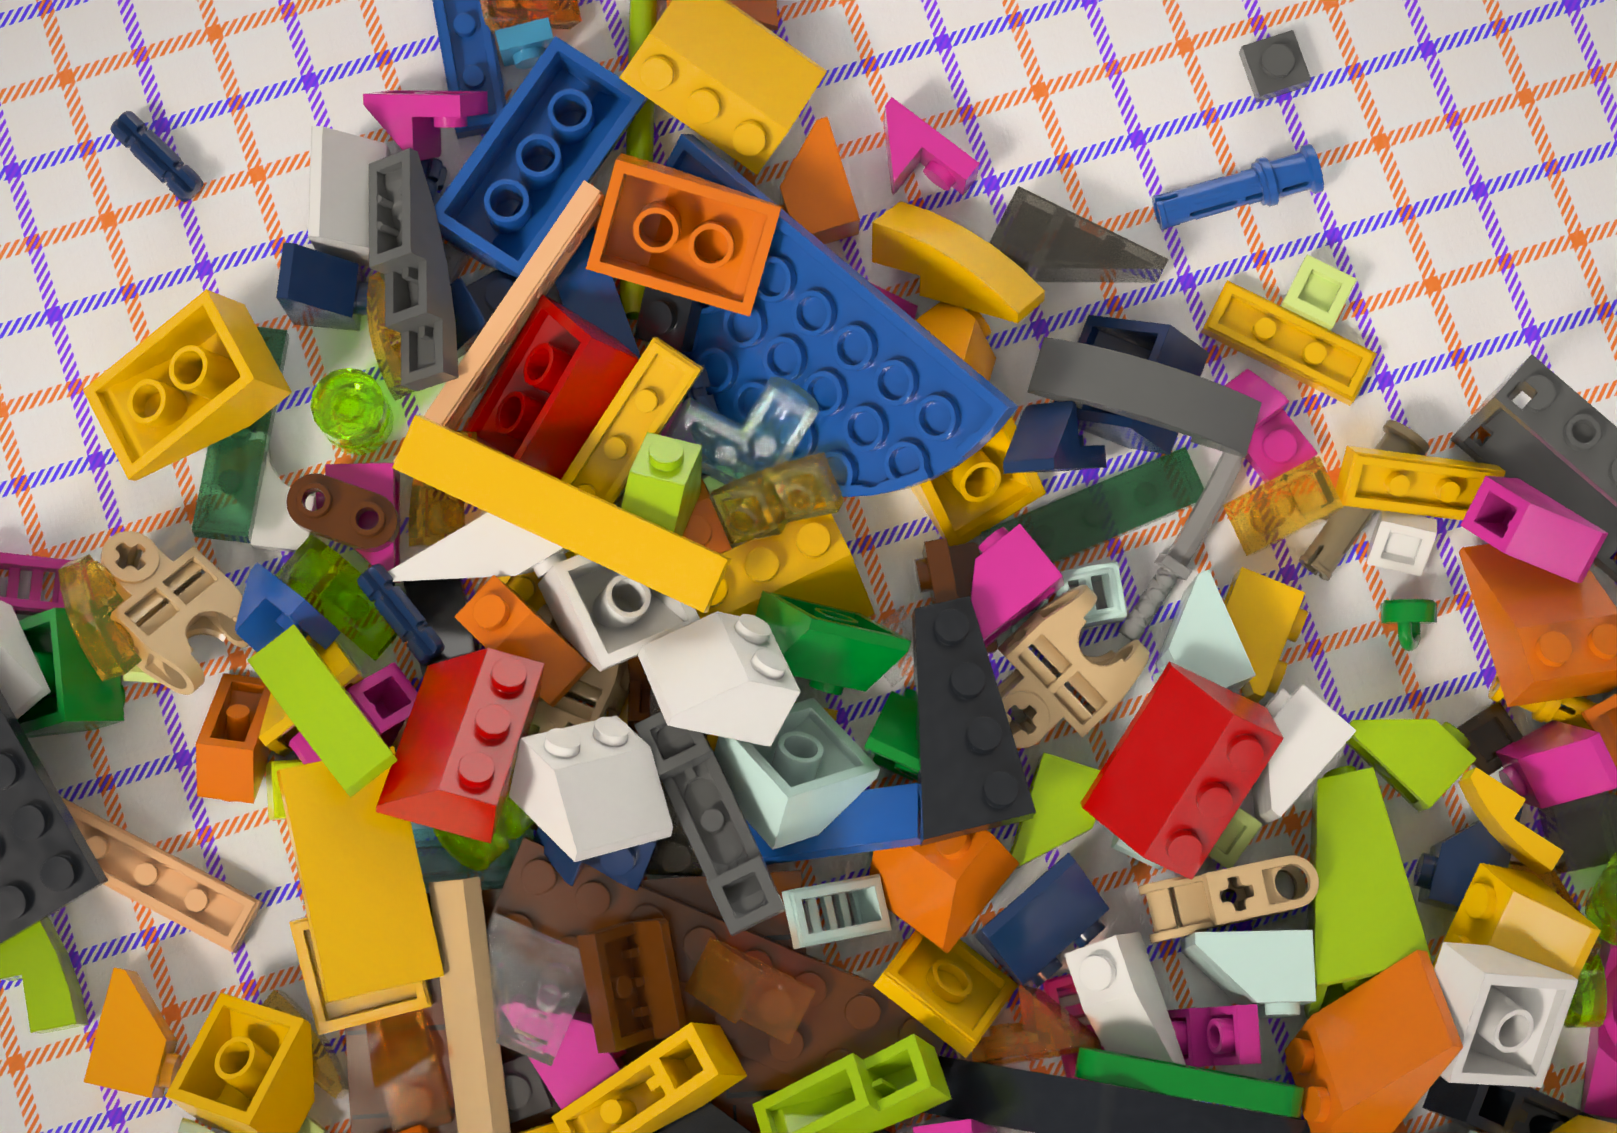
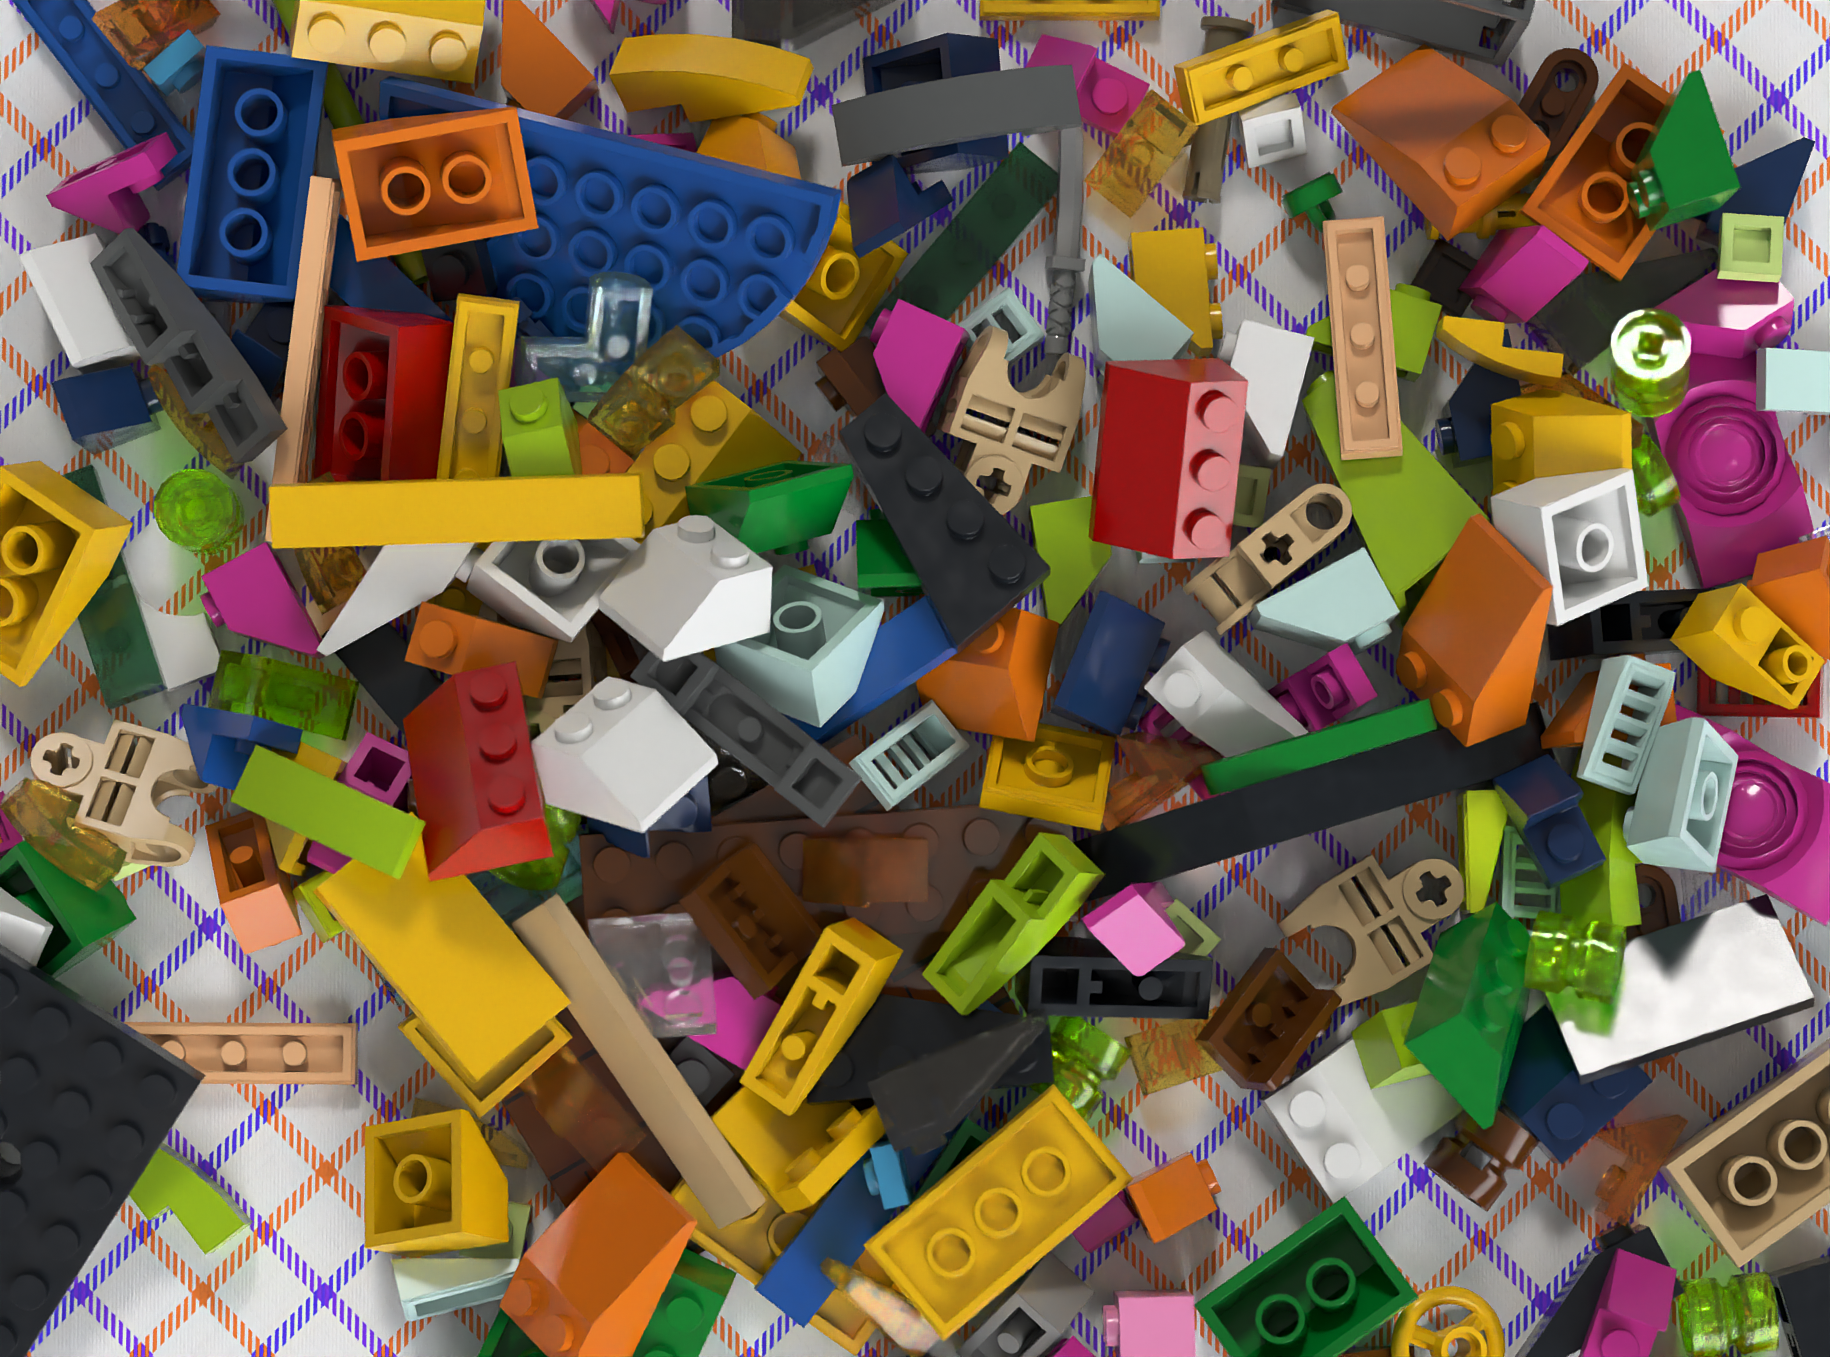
camera: 25 degrees left, 5 degrees up
light orange slope [84,967,181,1098] -> none
reddish brown plate [286,473,400,552] -> none
dark blue axle [357,564,445,665] -> none
dark pink slope [1460,476,1608,583] -> none
none -> light nougat tile [1323,216,1403,460]

